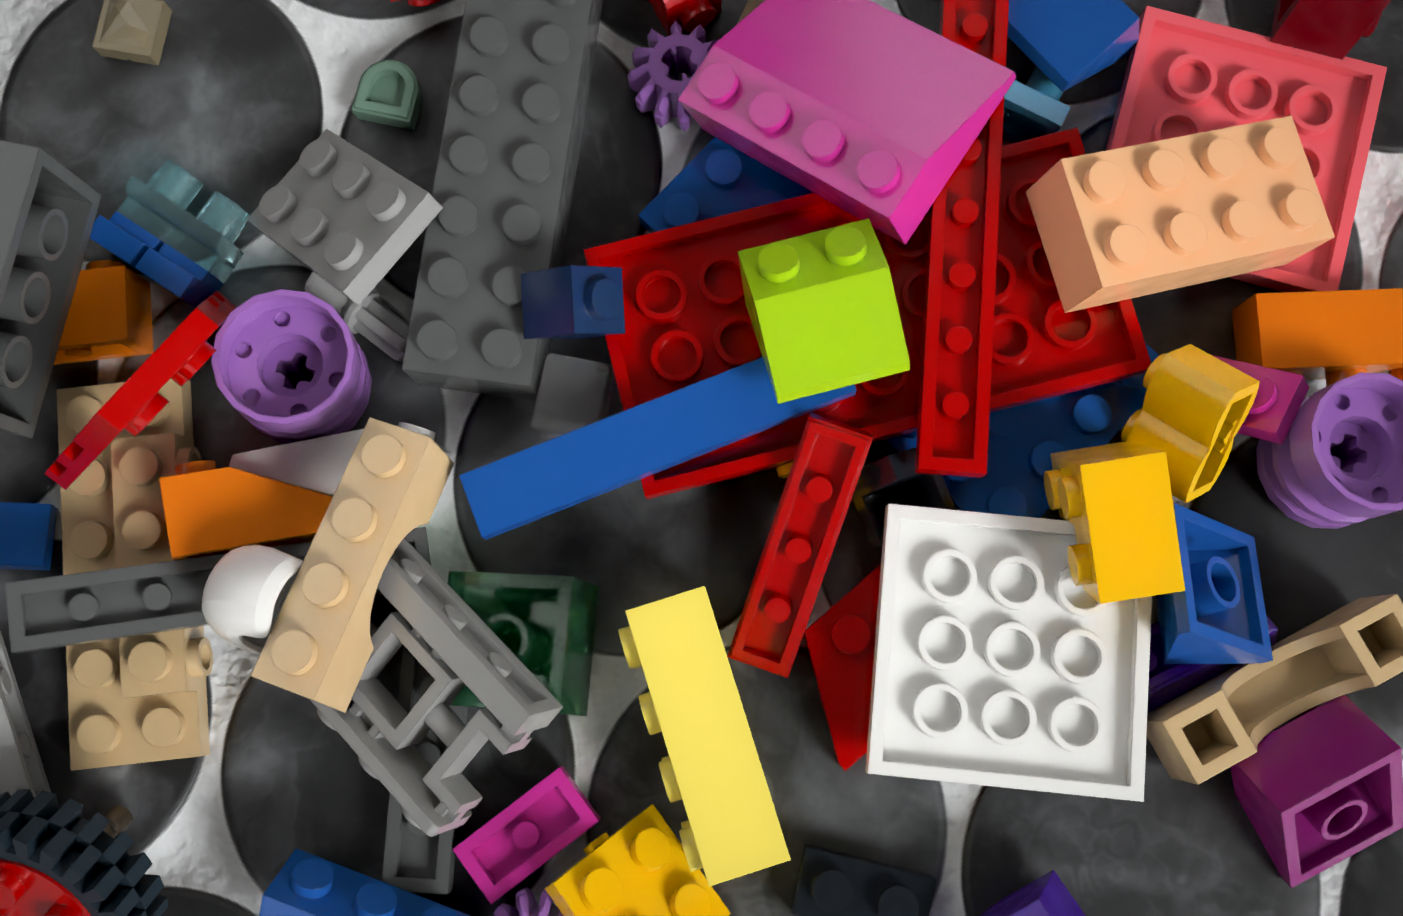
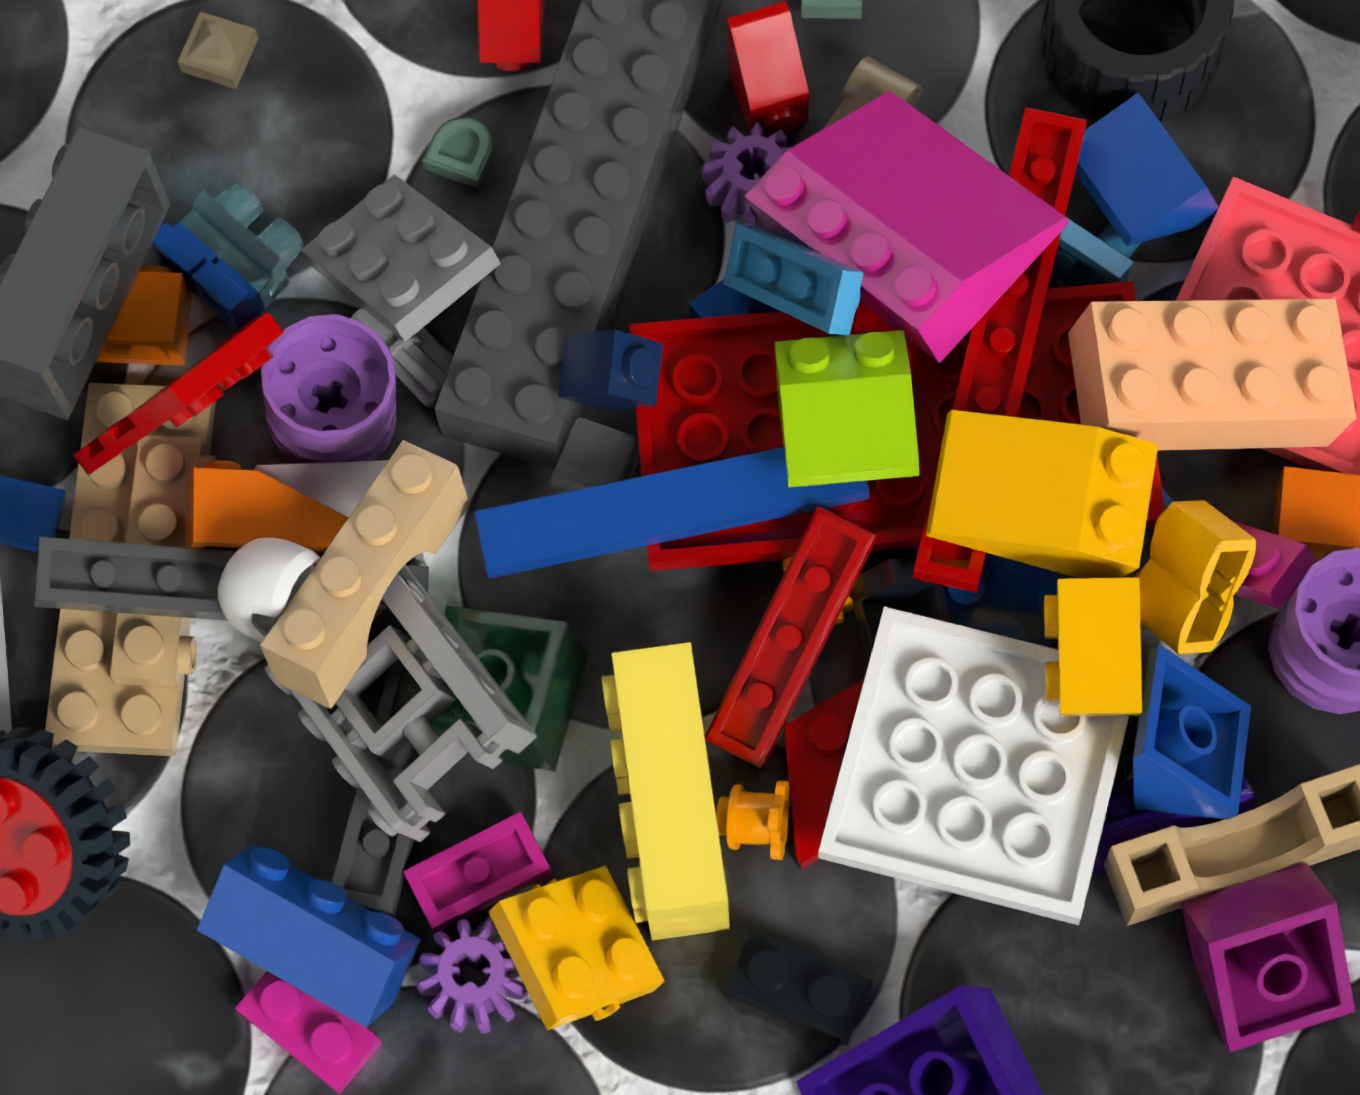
camera: 10 degrees right, 10 degrees down
none -> light orange brick [716,781,792,860]
none -> dark azure plate [723,223,864,335]
none -> yellow slope [926,410,1158,579]

